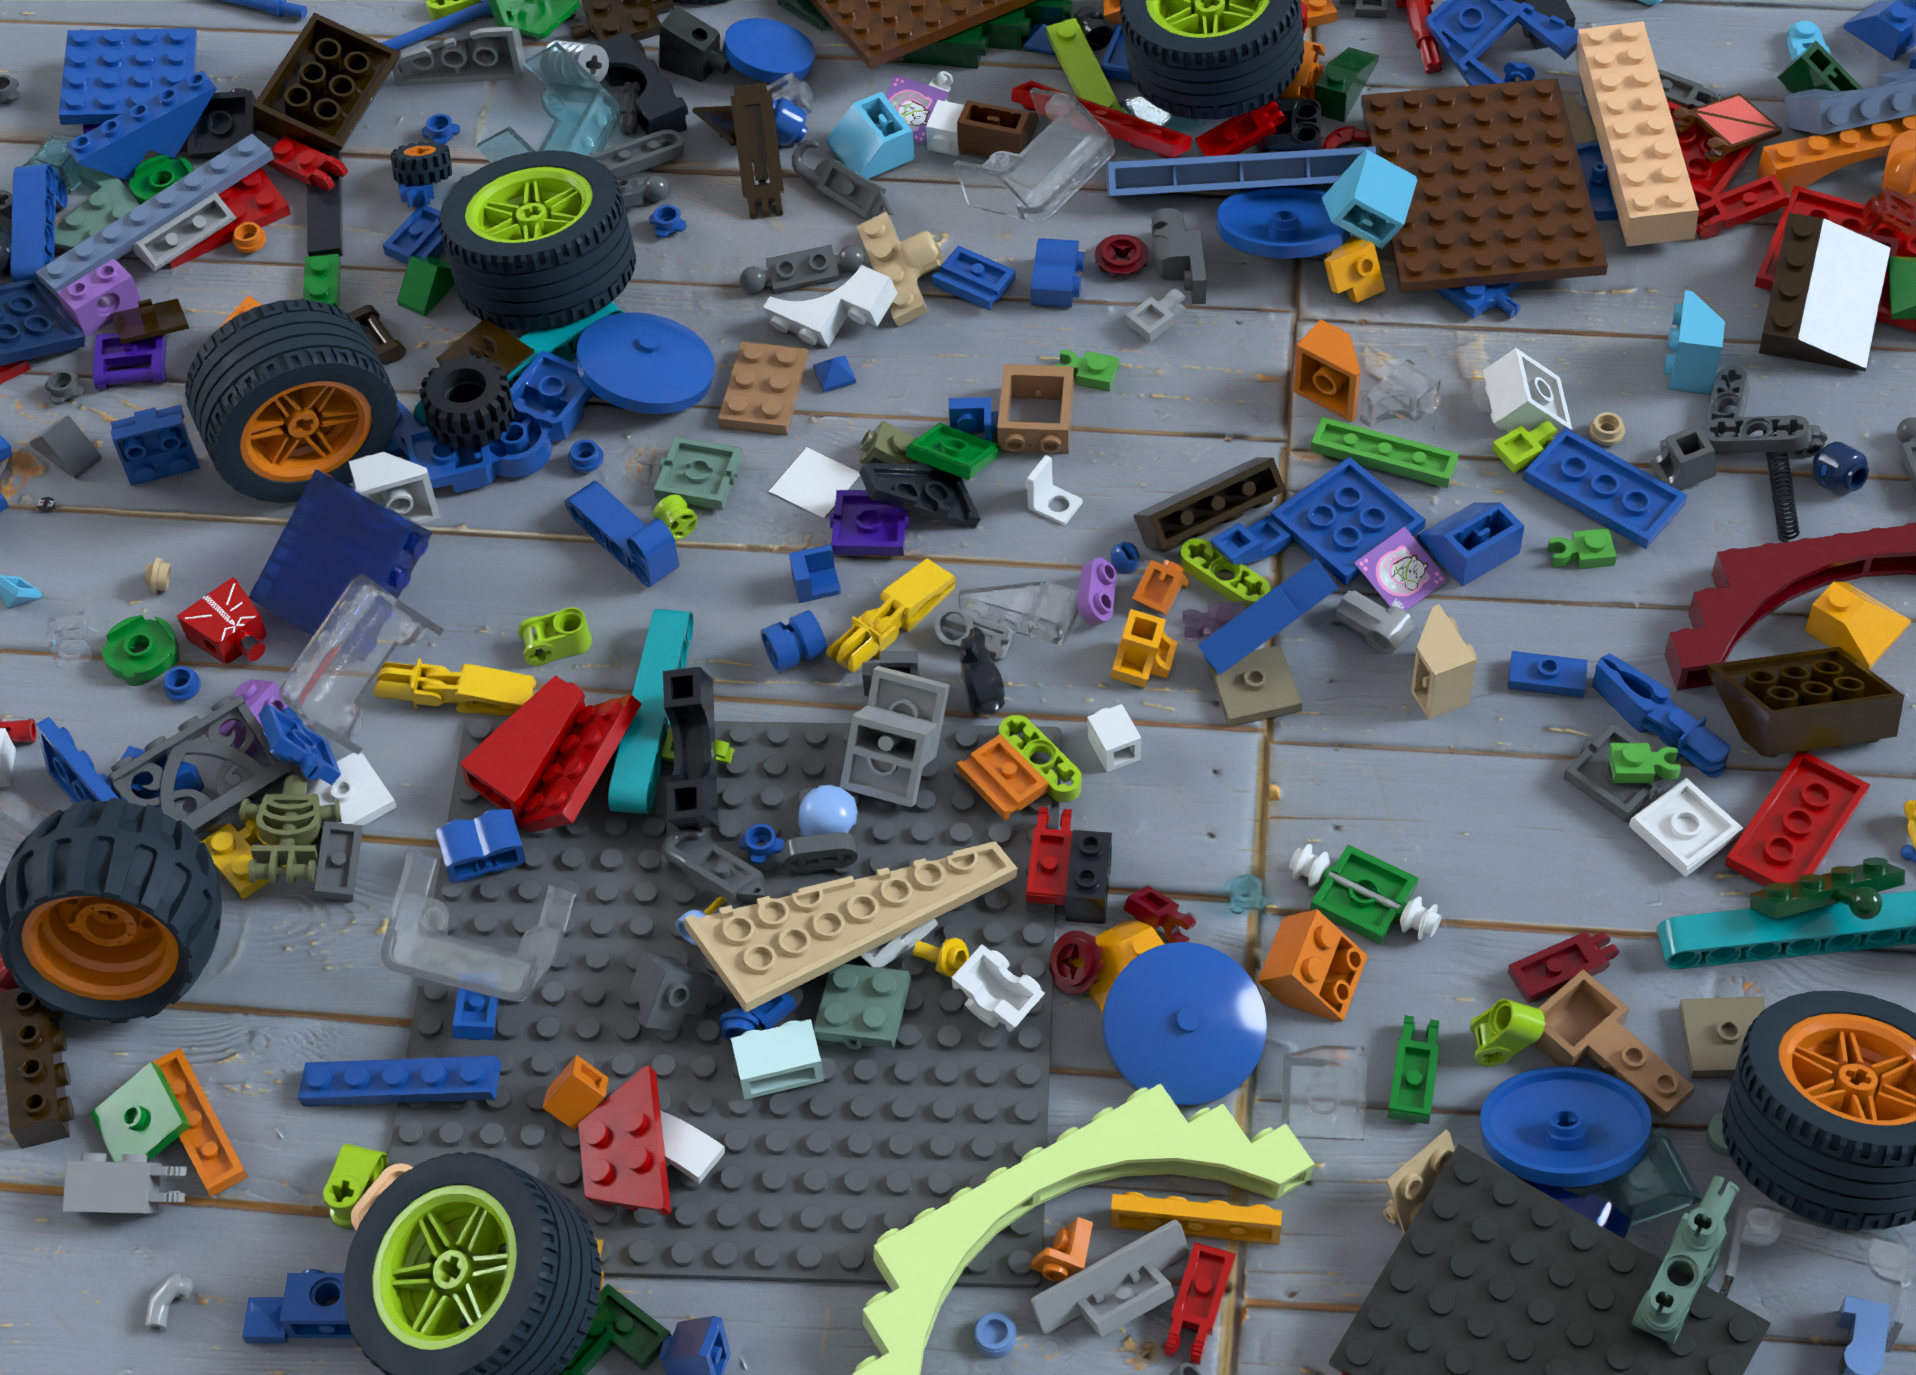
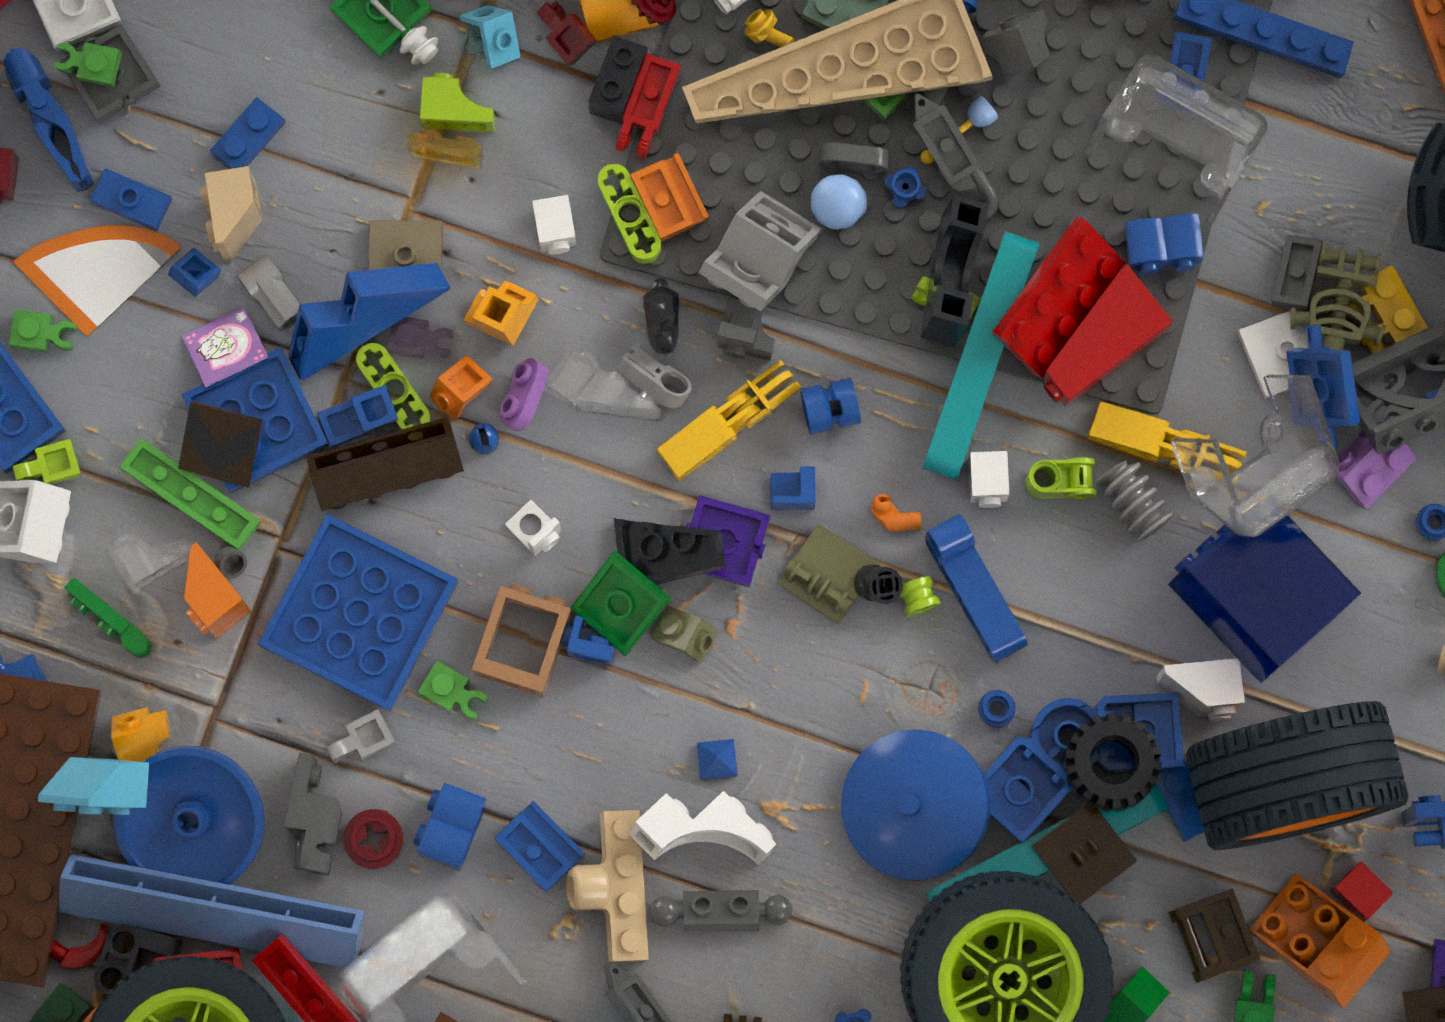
camera: 170 degrees left, 25 degrees up
red torso [177,577,267,664] -> none
sand green plate [654,436,743,510] -> none
medium nougat plate [718,341,809,435] -> none
white sticker [769,447,860,518] -> none
blue slope [1417,502,1525,587] -> none
none -> sticker [13,225,182,336]
none -> green hinge [64,578,153,659]
none -> blue tile [168,247,221,297]
none -> dark brown piece [178,400,263,488]
none -> blue plate [210,97,286,169]
none -> dark grey hinge [215,546,247,578]
none -> blue plate [258,514,459,712]
none -> clear yellow plate [407,130,483,169]
none -> lime arch [420,73,495,133]
none -> medium azure bracket [460,5,520,68]
none -> olive hinge [777,523,880,624]
none -> black wheel [854,564,903,604]
none -> orange arm [870,494,921,532]
none -> white brick [968,451,1009,508]
none -> light grey piece [1096,460,1174,543]

